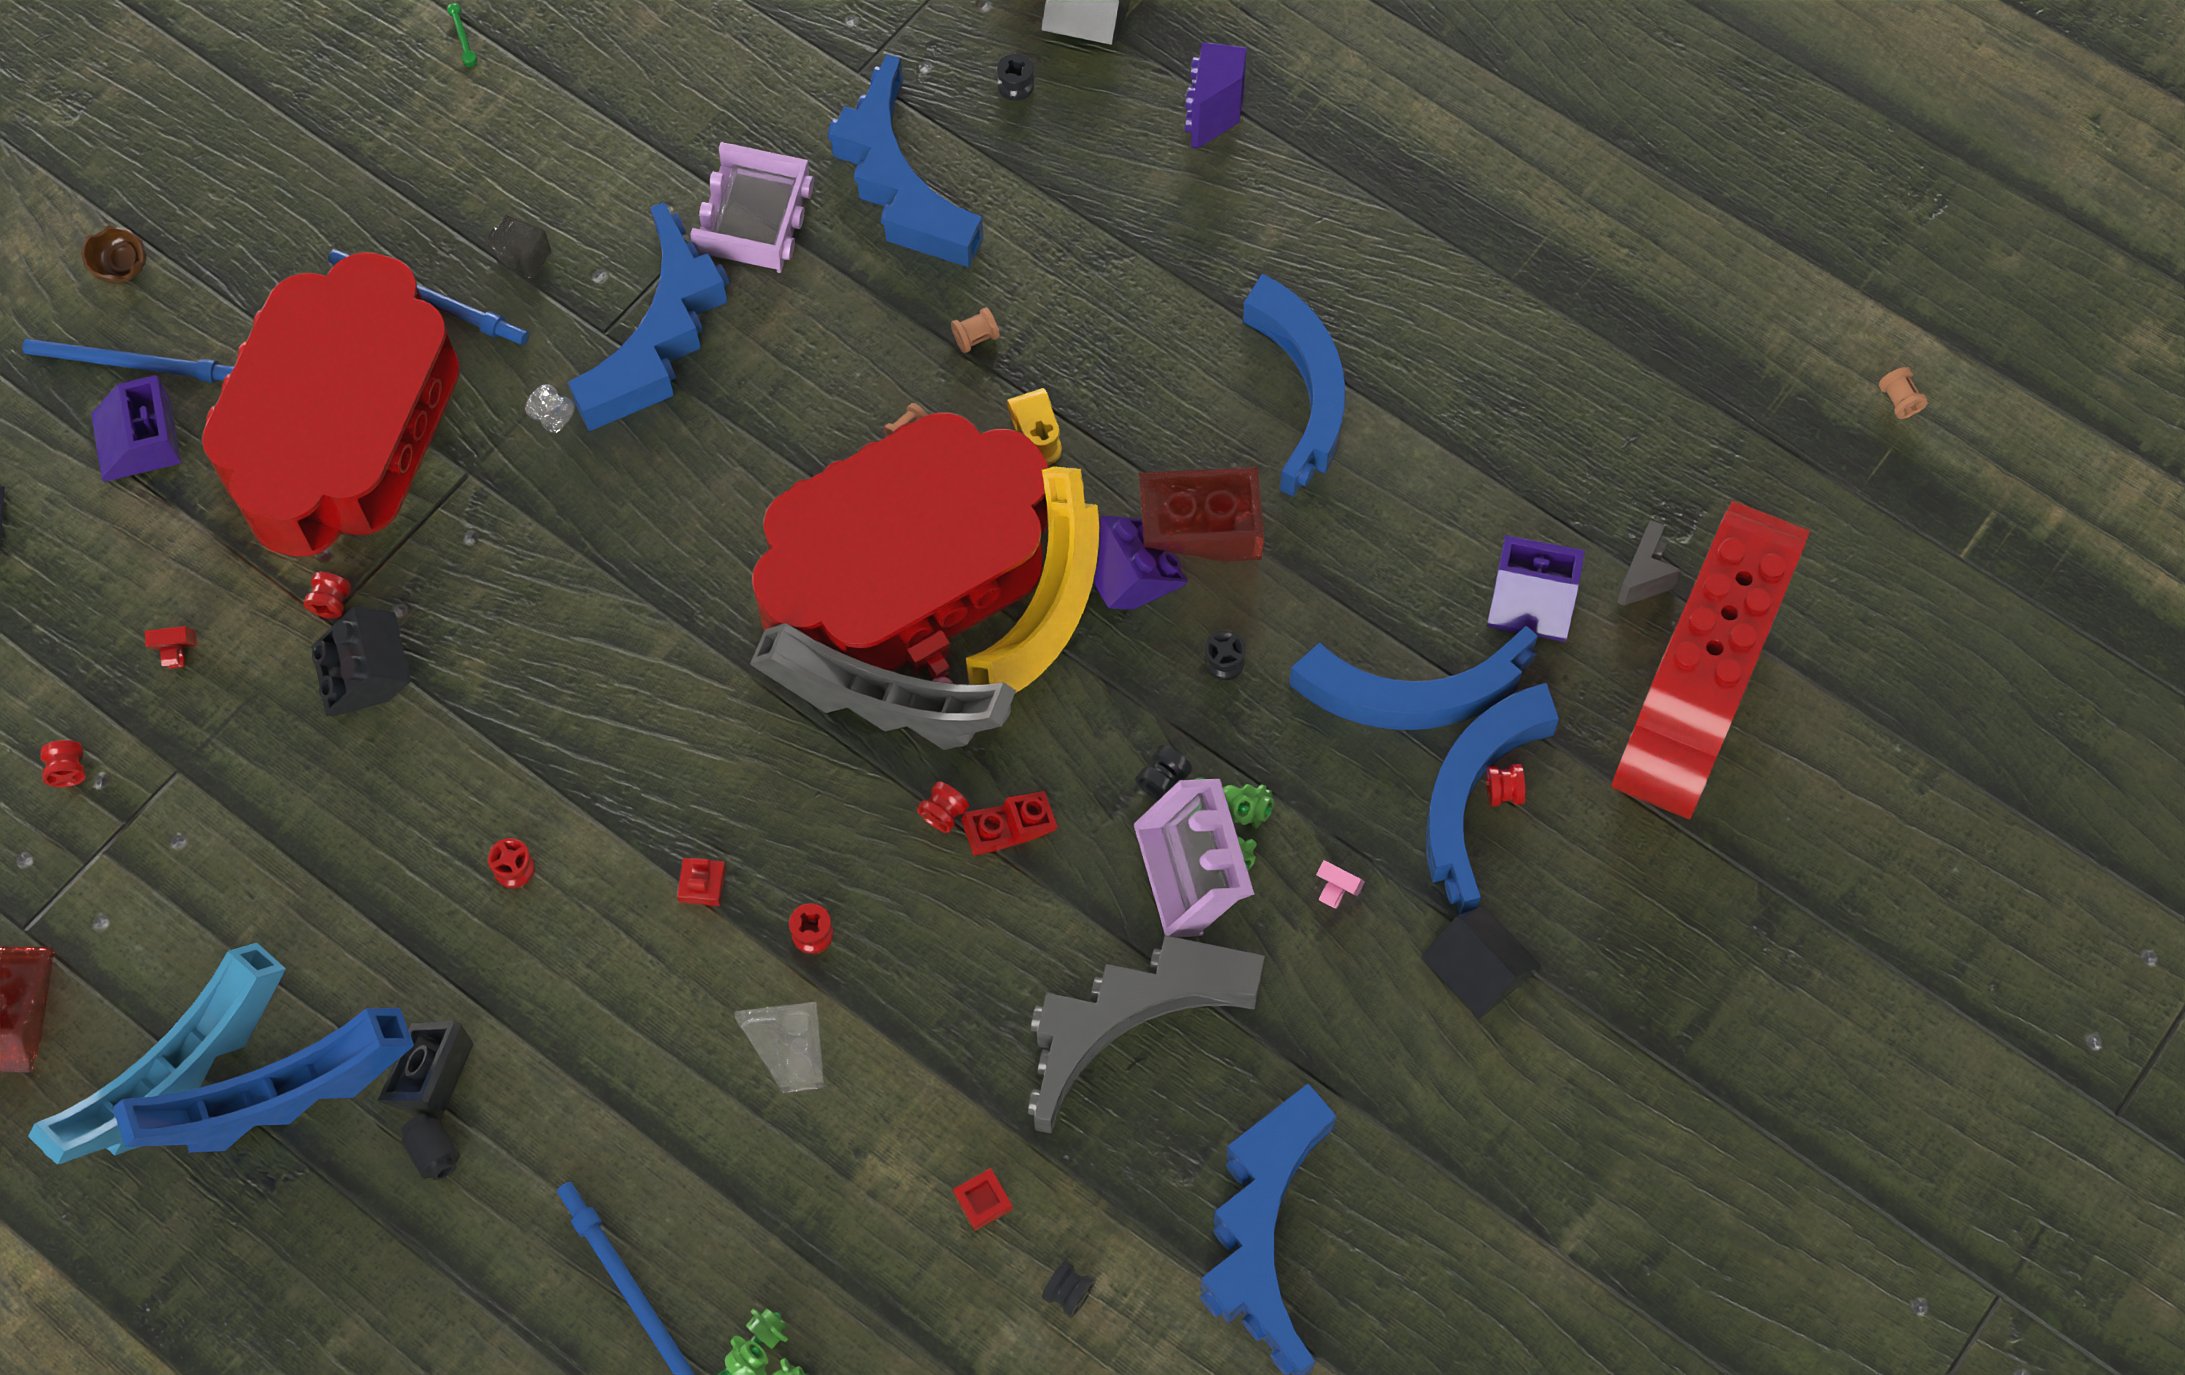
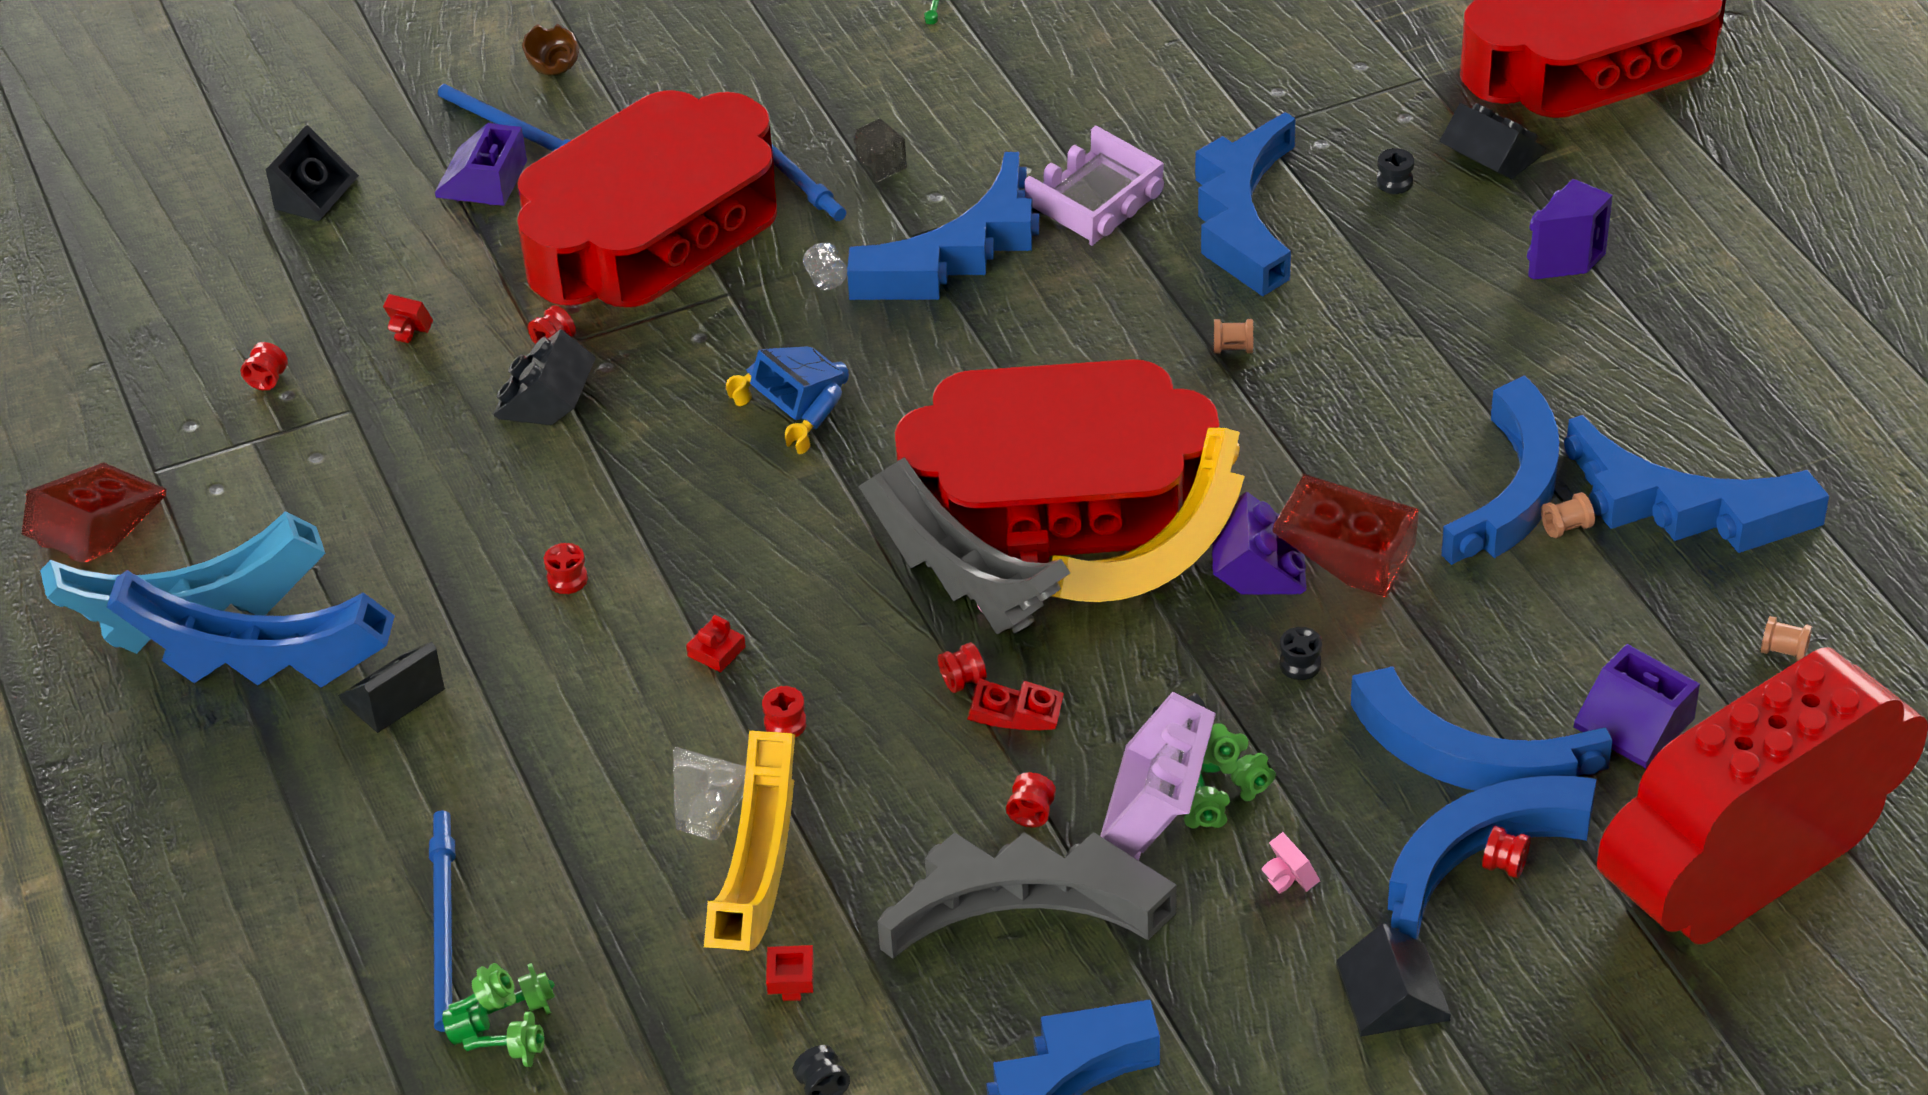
camera: 30 degrees right, 20 degrees down
black brick [400,1113,460,1180] -> none
yellow piece [1007,388,1062,465] -> none
none -> yellow arch [704,730,795,951]
none -> blue torso [726,346,849,454]
none -> red wheel [1006,772,1056,828]
none -> nougat bush [1541,492,1595,538]
none -> blue arch [1564,415,1829,553]
none -> nougat bush [1761,616,1812,661]

